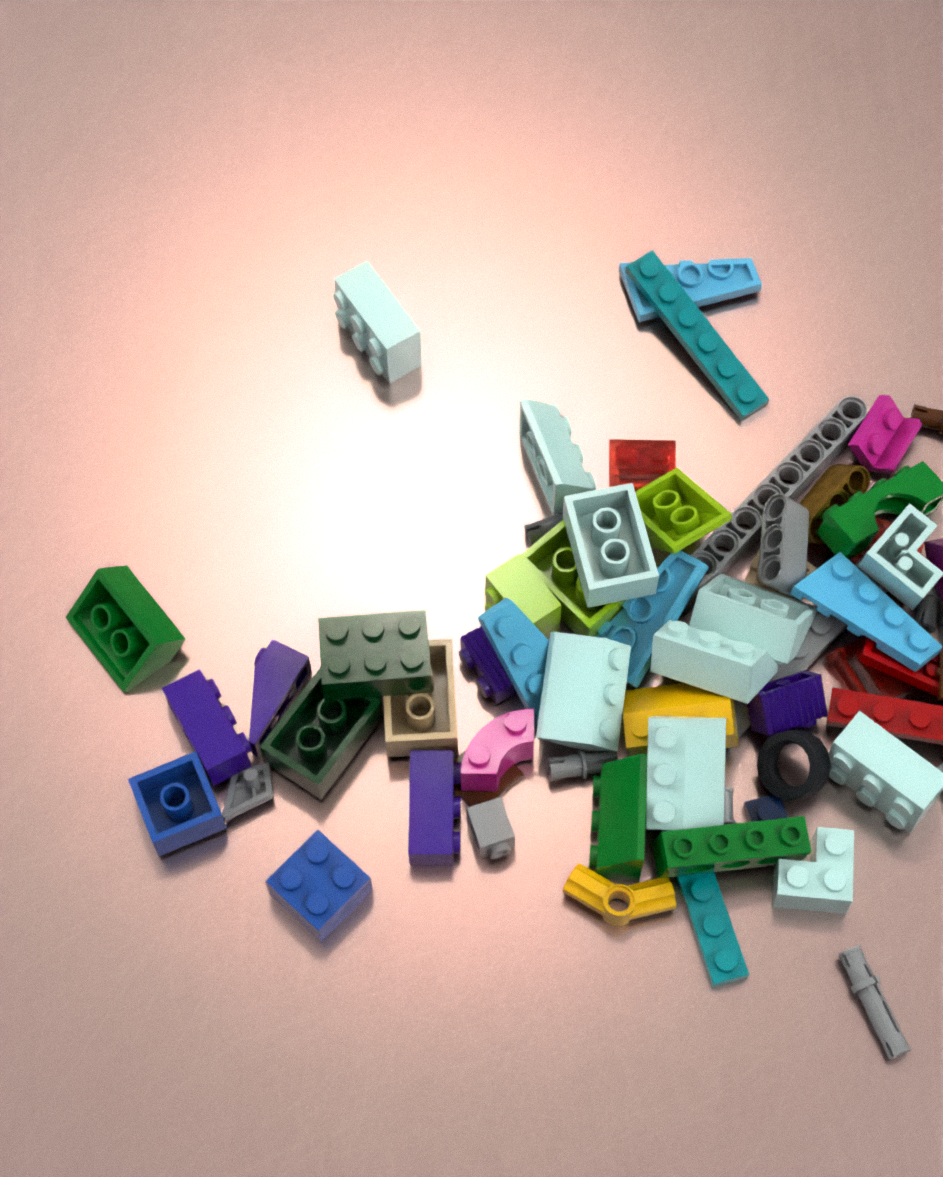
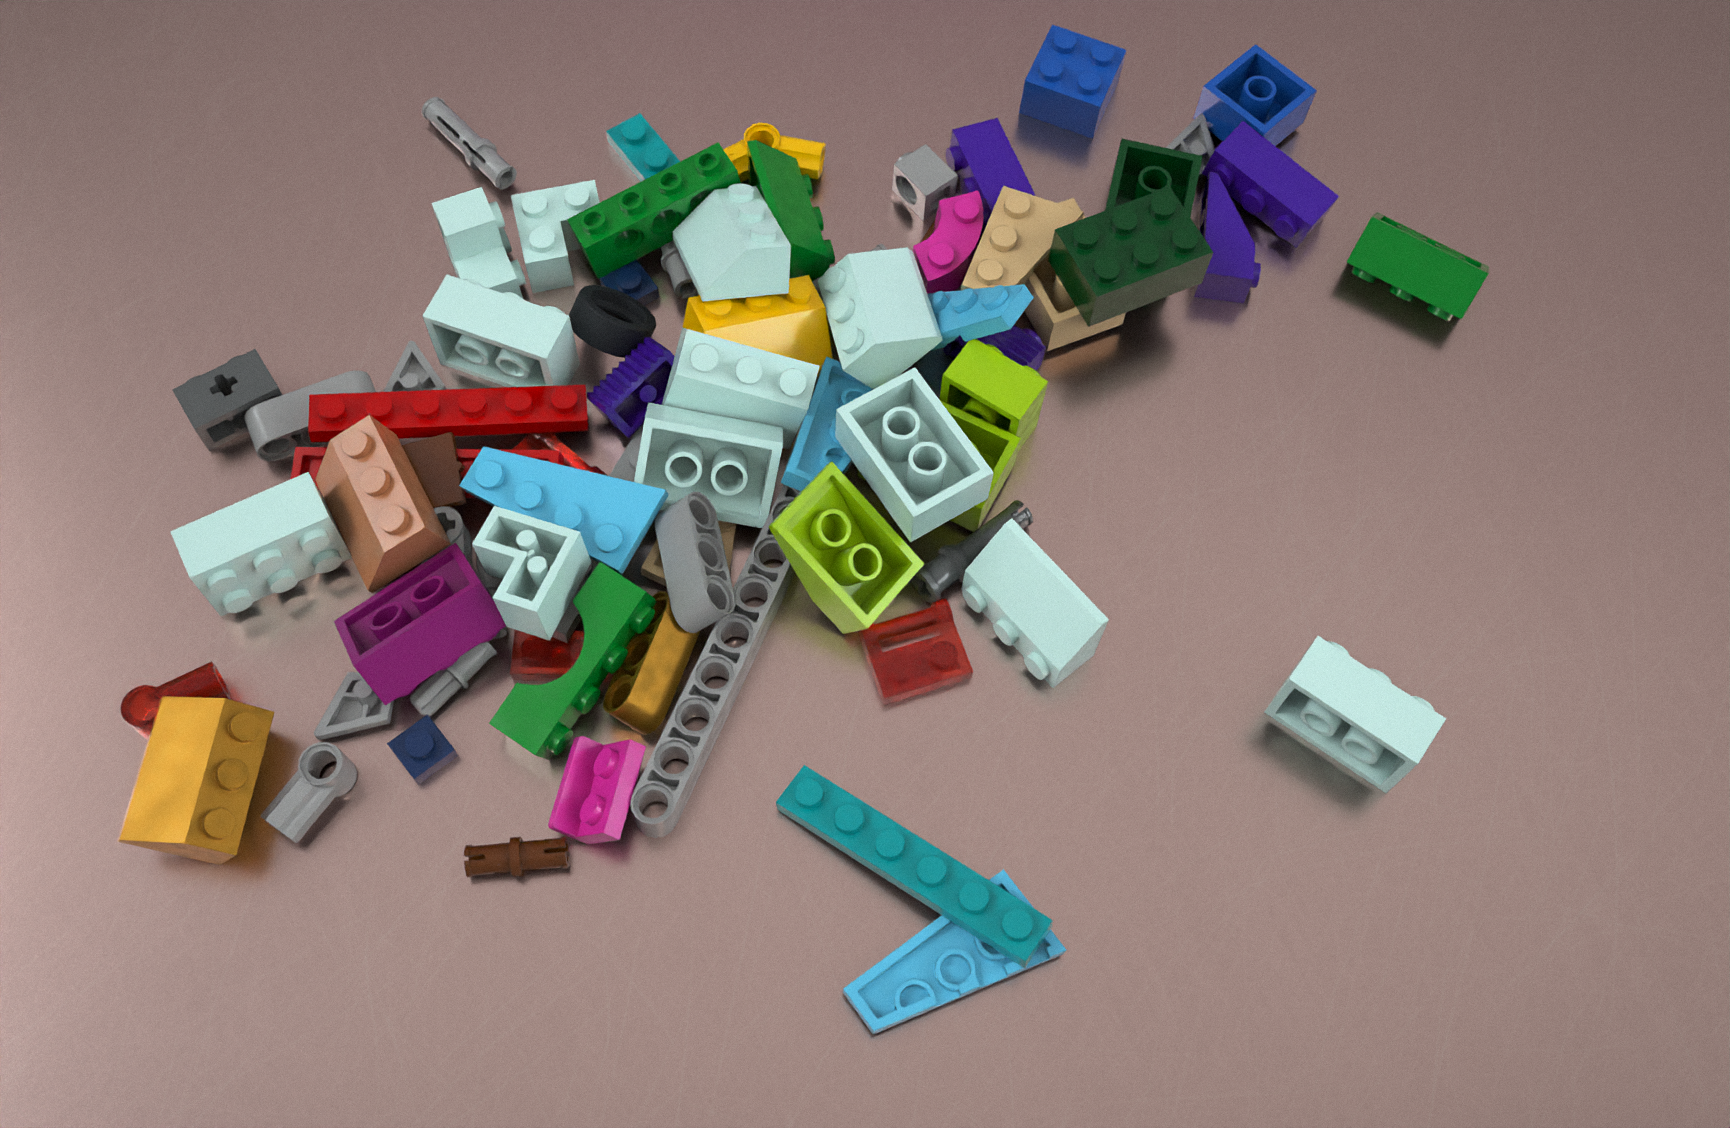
camera: 155 degrees right, 0 degrees up
none -> light aqua brick [432,187,526,298]
none -> tan wing [961,186,1084,290]

